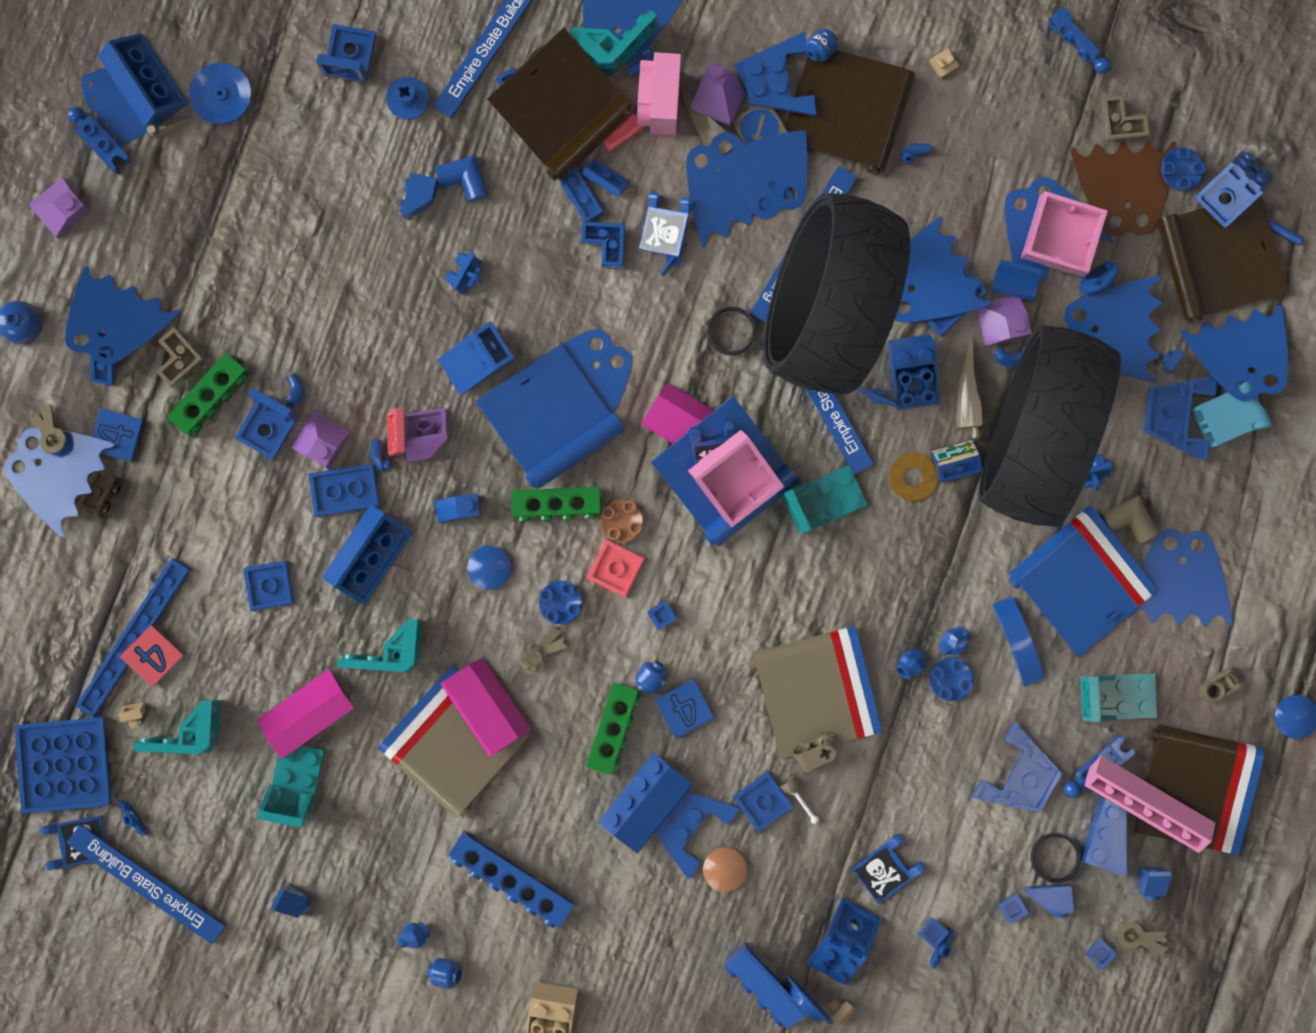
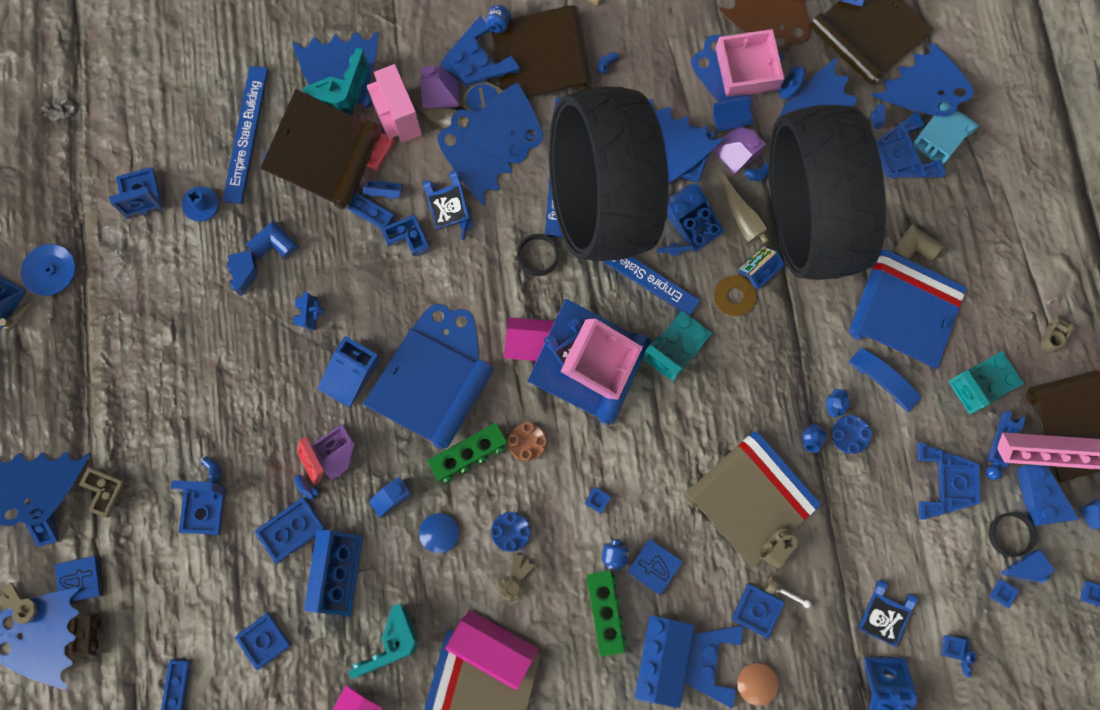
camera: 25 degrees left, 10 degrees down
green brick [167,353,249,437] -> none
medium lavender slope [291,410,351,469] -> none
coral tile [587,539,645,598] -> none
blue piece [1127,529,1232,627] -> none

